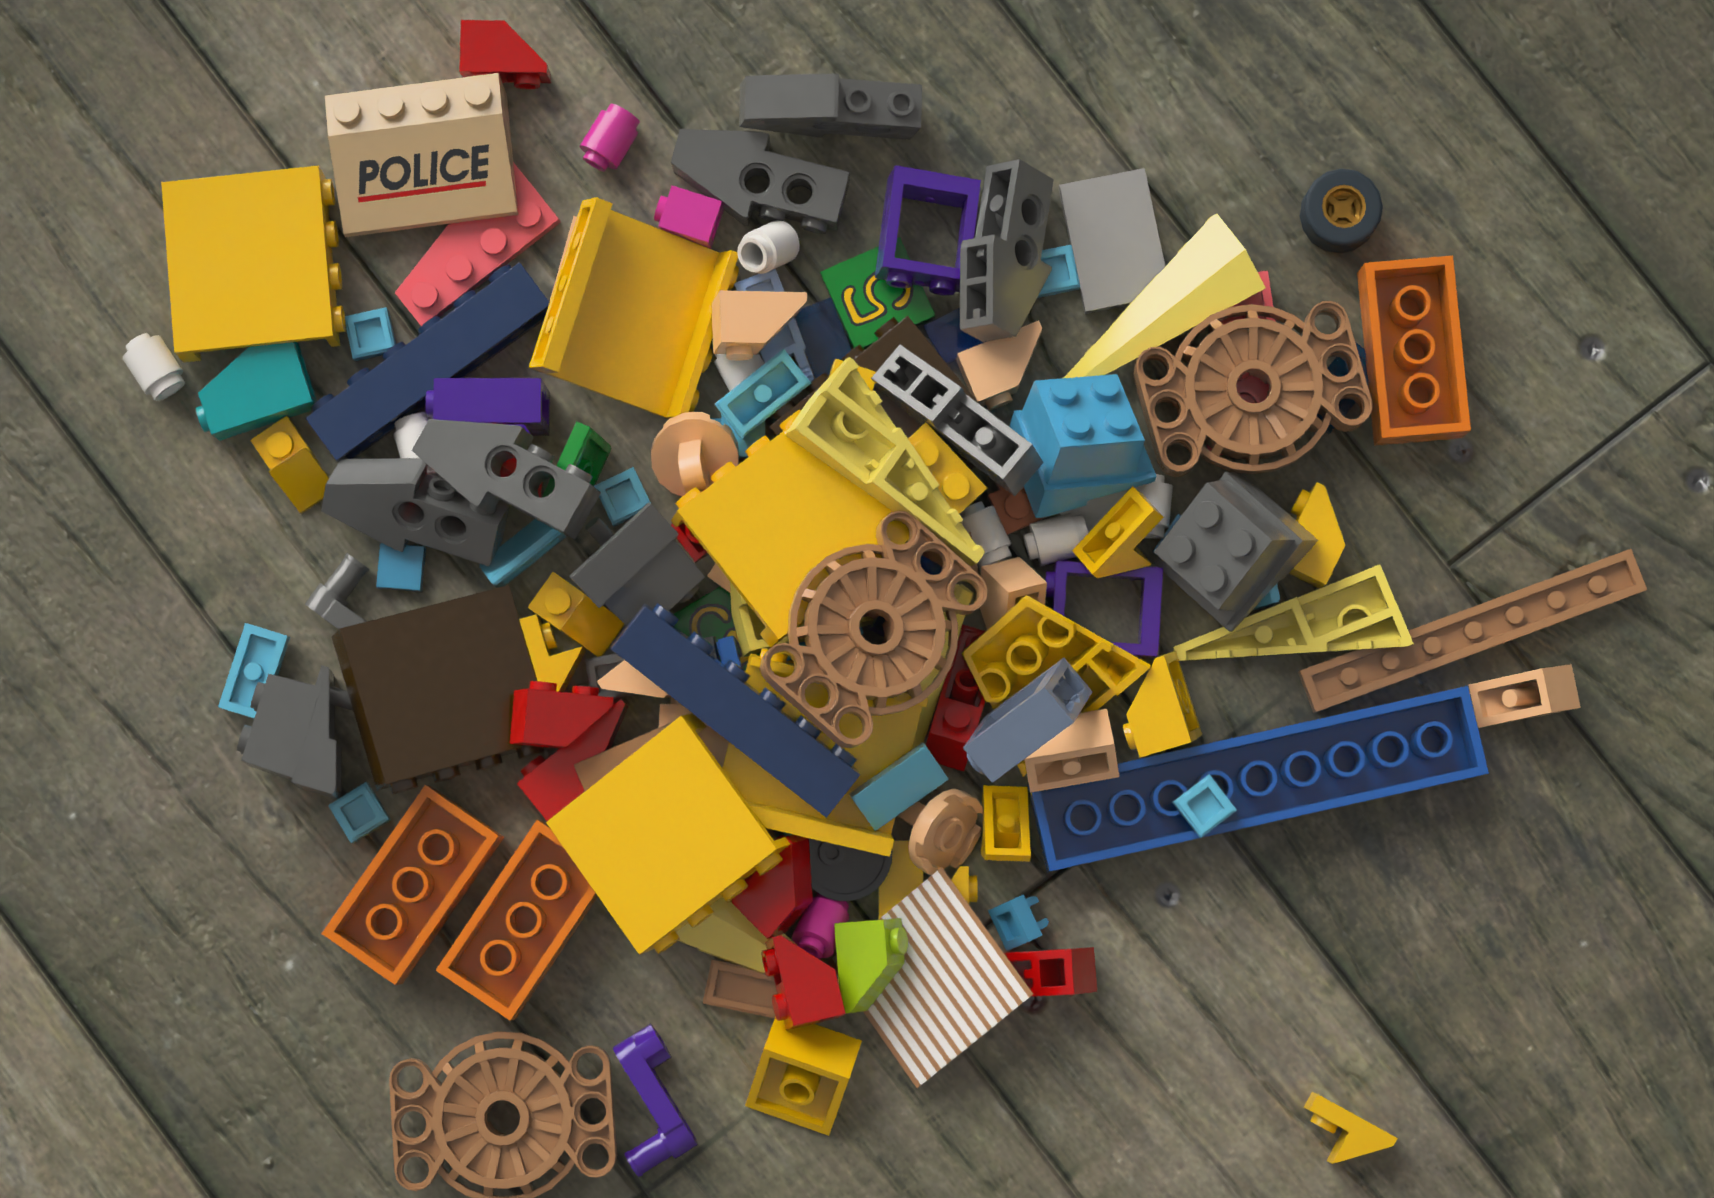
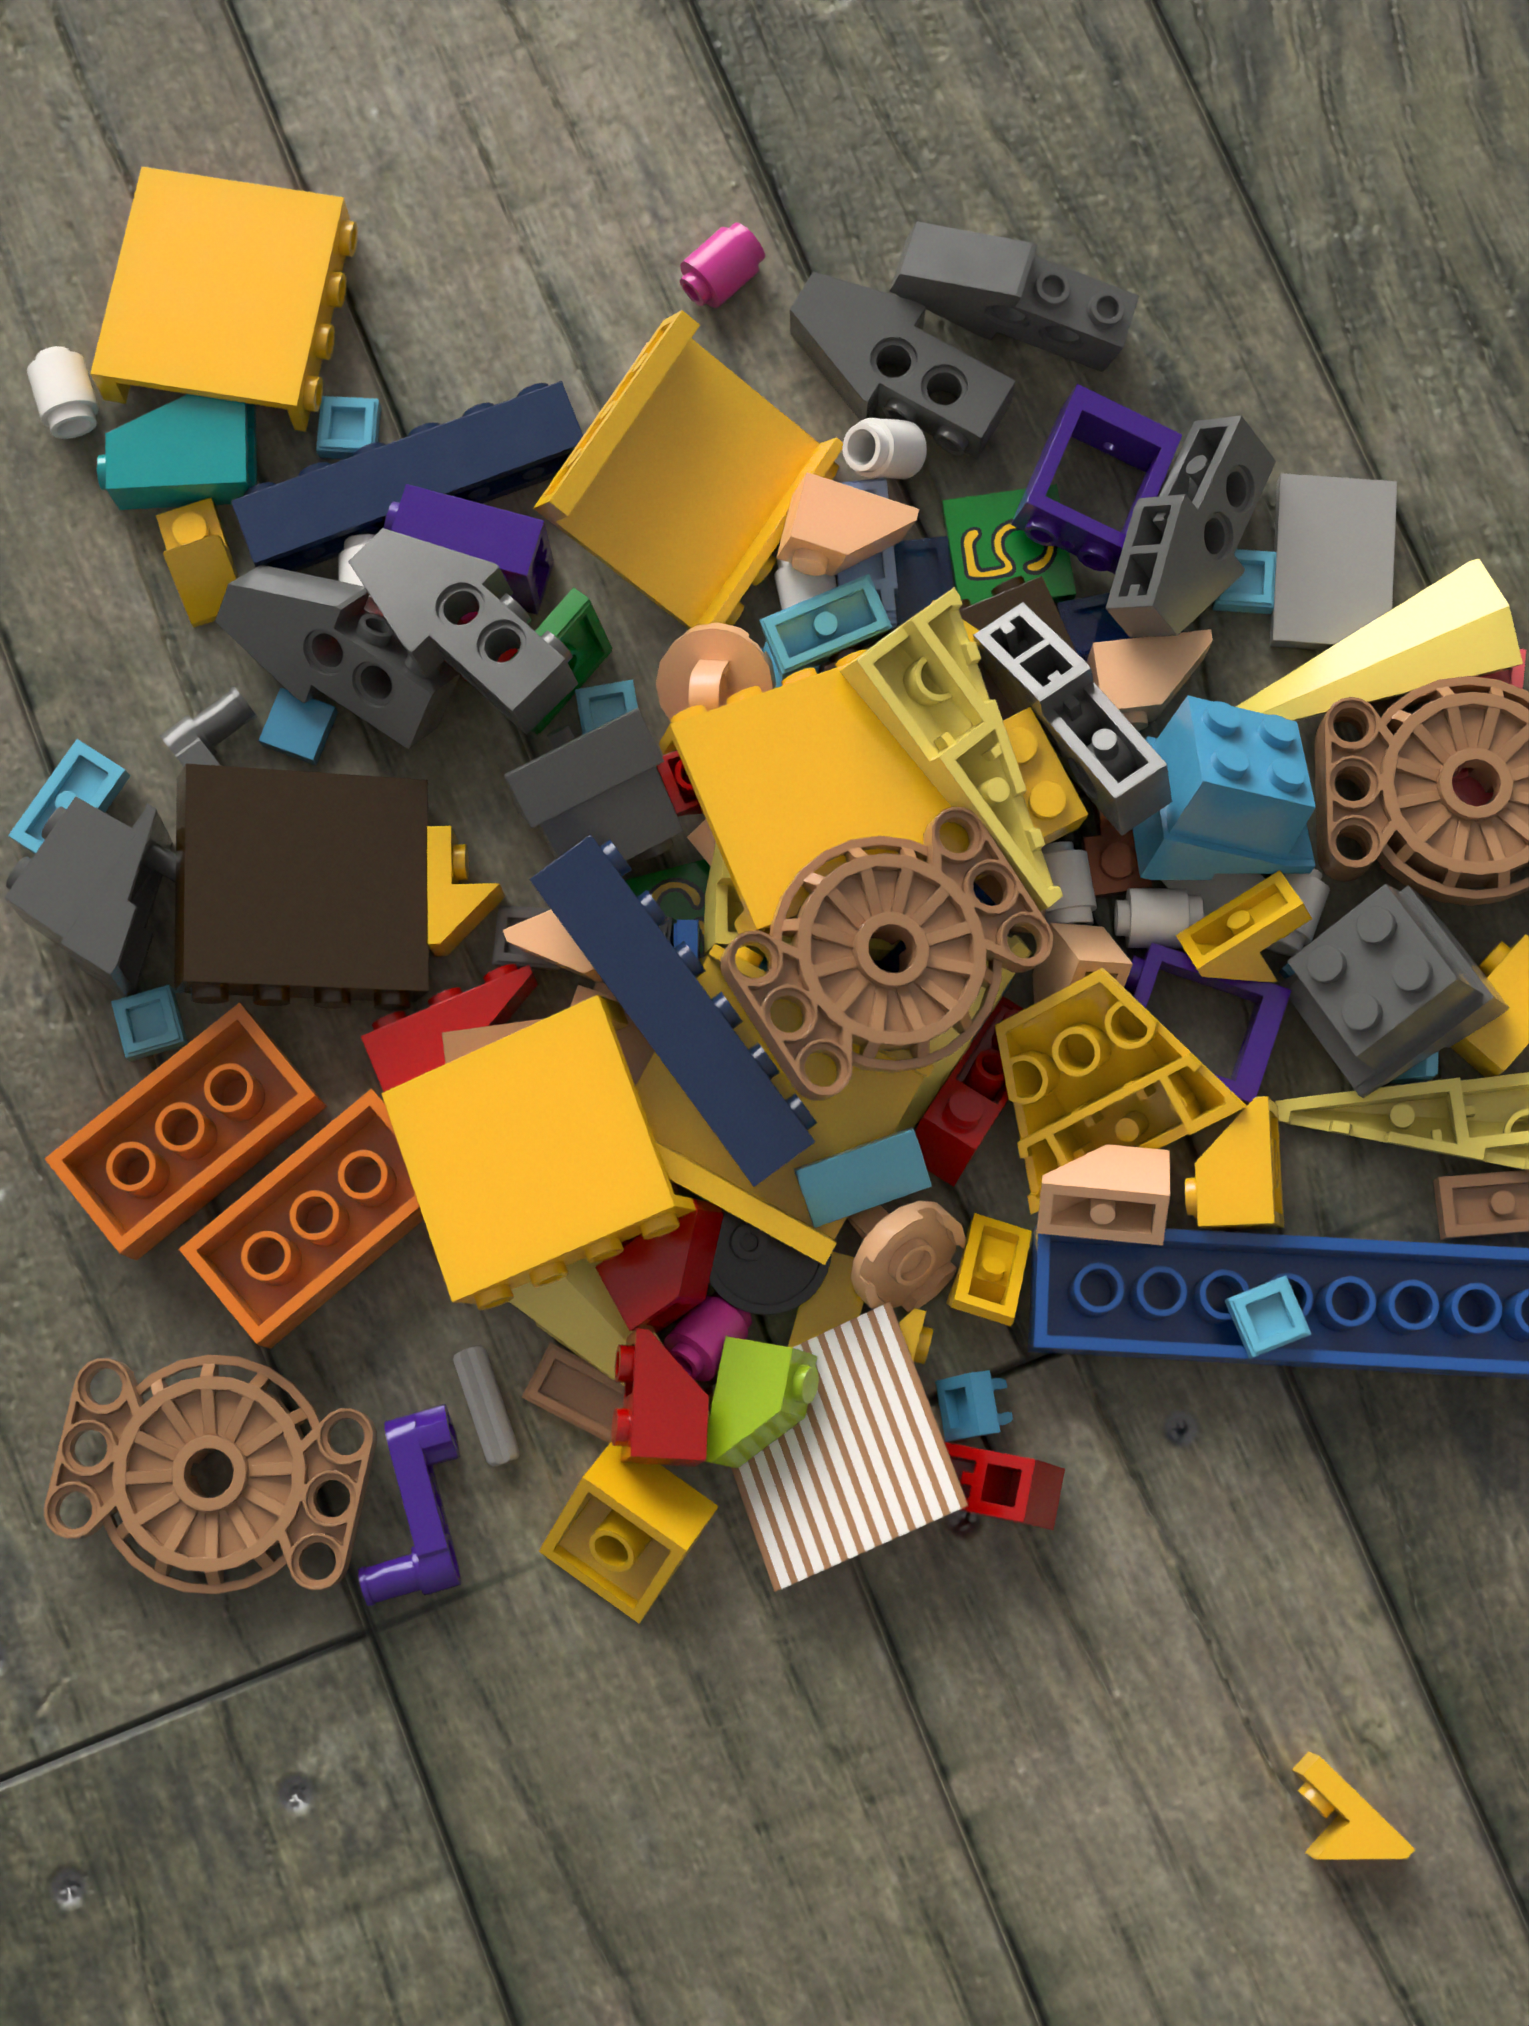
camera: 15 degrees right, 5 degrees down
tan slope [325,73,518,237] -> none
coral wing [395,162,561,326] -> none
red slope [459,20,551,90] -> none
medium azure slope [480,519,566,588] -> none
red slope [510,681,614,748] -> none
yellow slope [528,572,625,657] -> none
dark pink brick [654,186,724,249] -> none
sand blue window [963,658,1093,783] -> none
none -> light grey axle [453,1346,520,1467]

